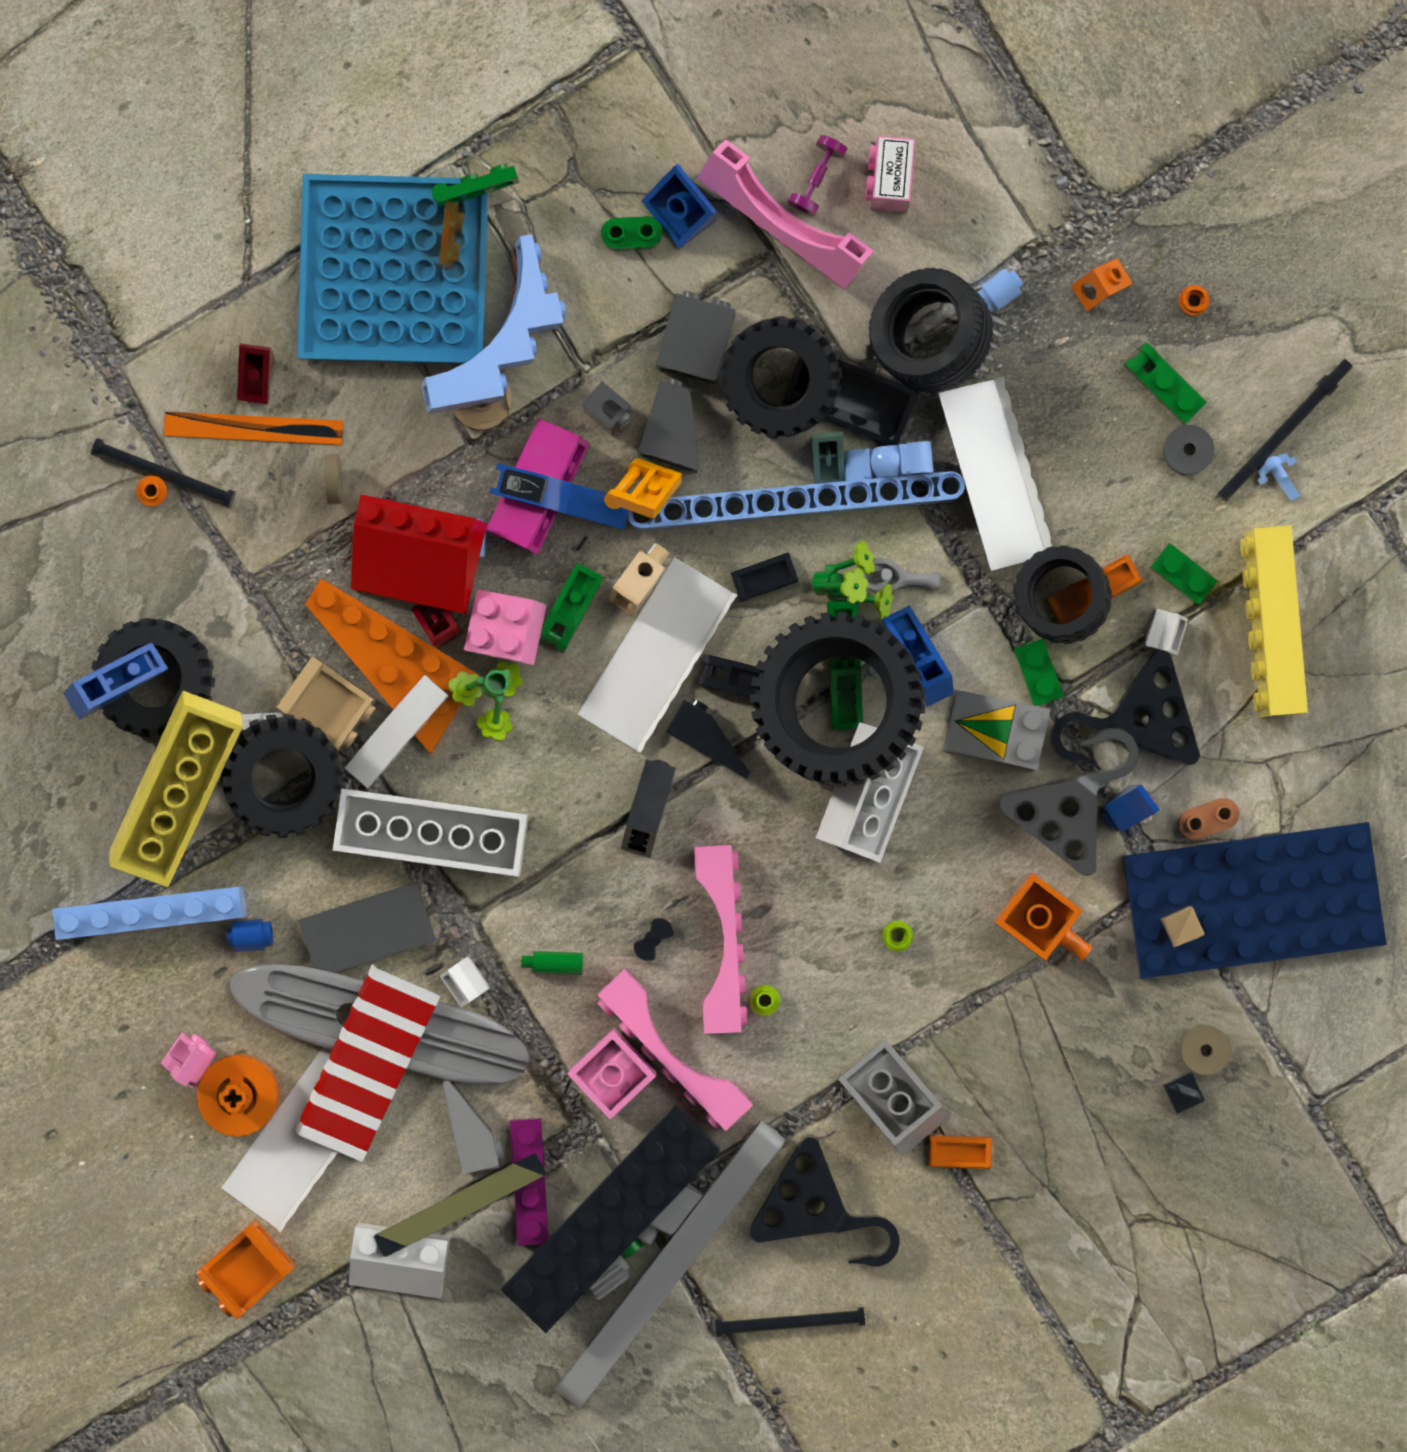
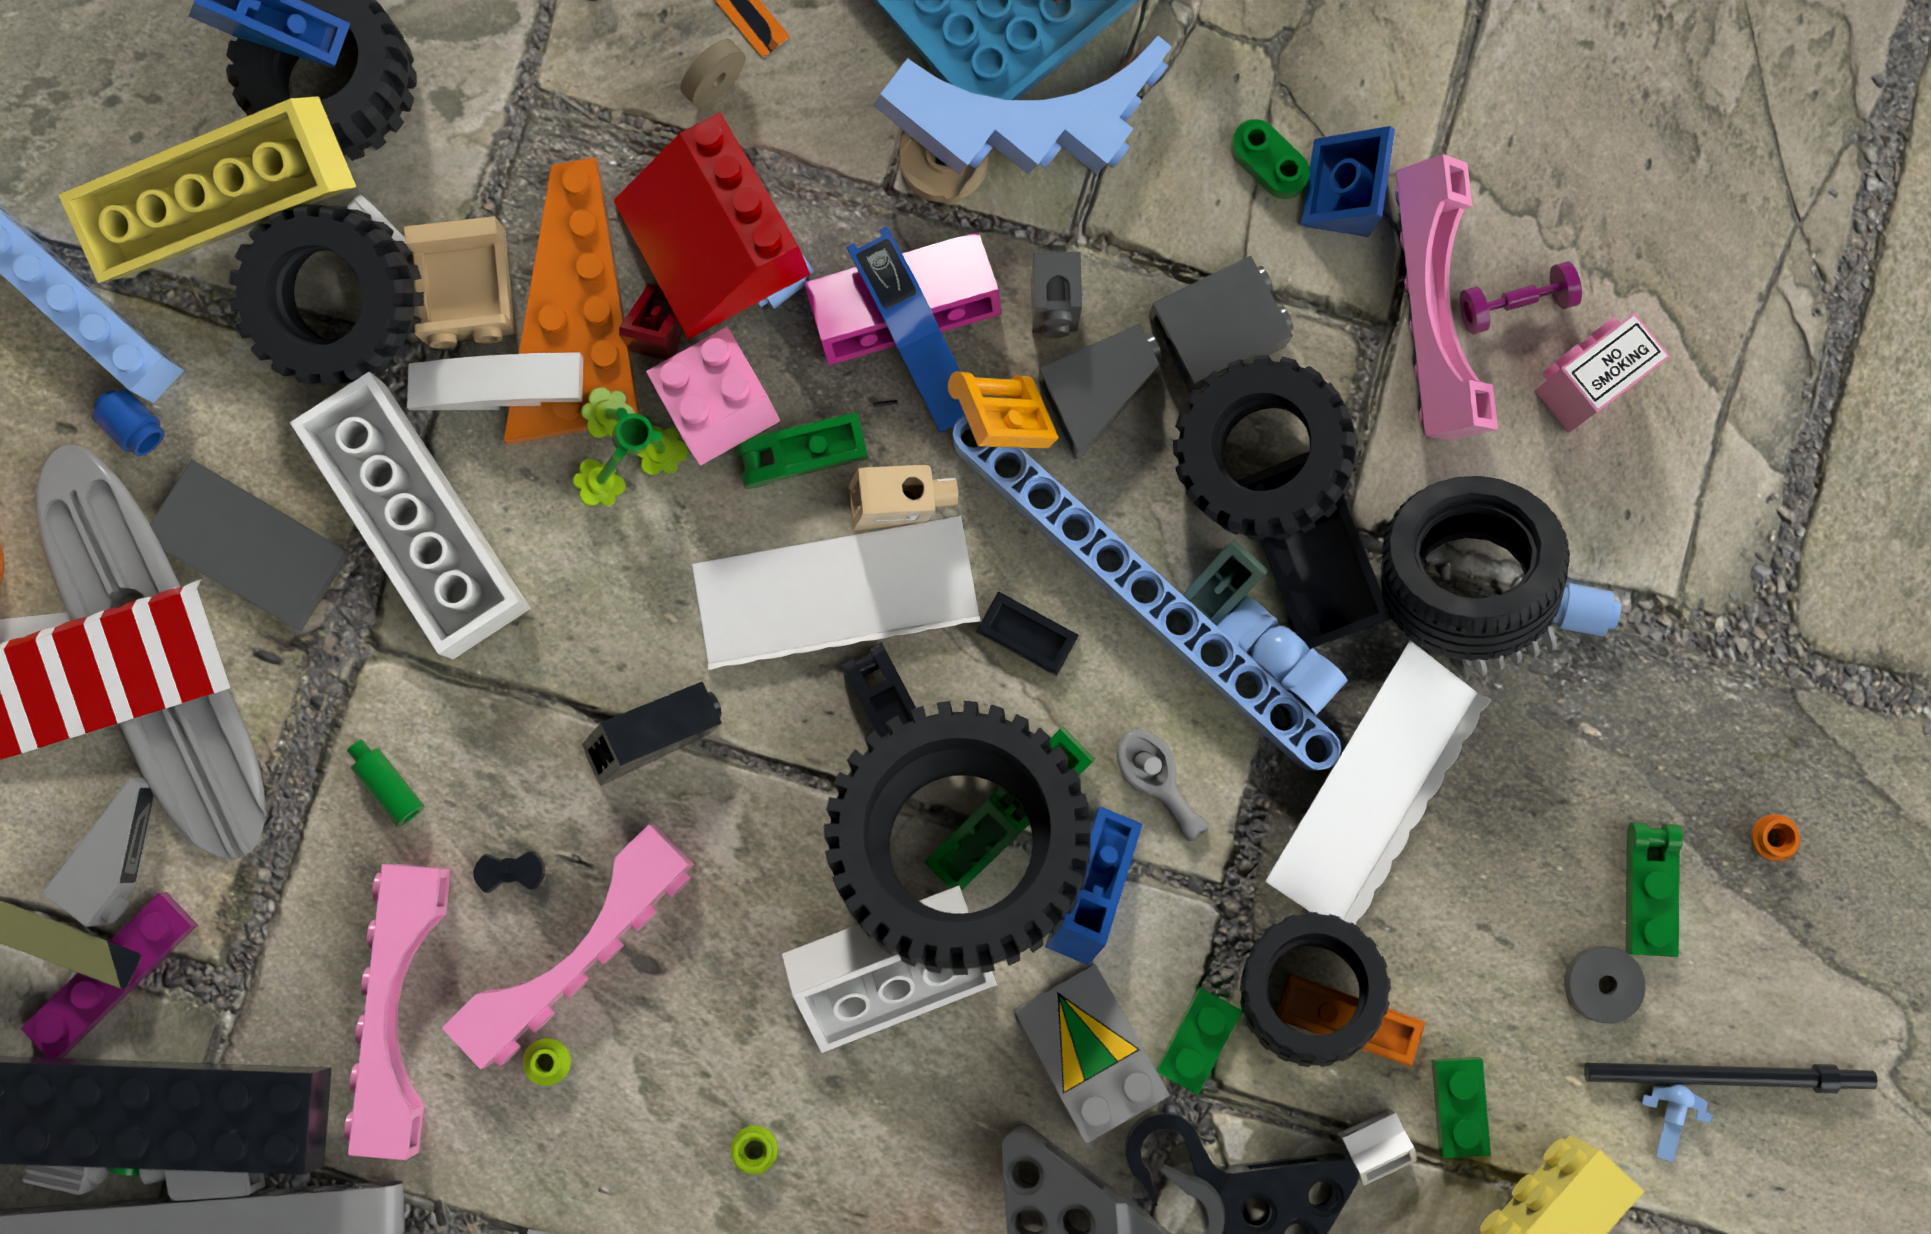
camera: 50 degrees right, 5 degrees down
white piece [440,956,490,1008] -> none
bright pink brick [567,1027,657,1119] -> none
black slope [666,698,750,778] -> none
plant [812,540,893,619] -> none
orange bracket [1072,258,1132,311] -> none

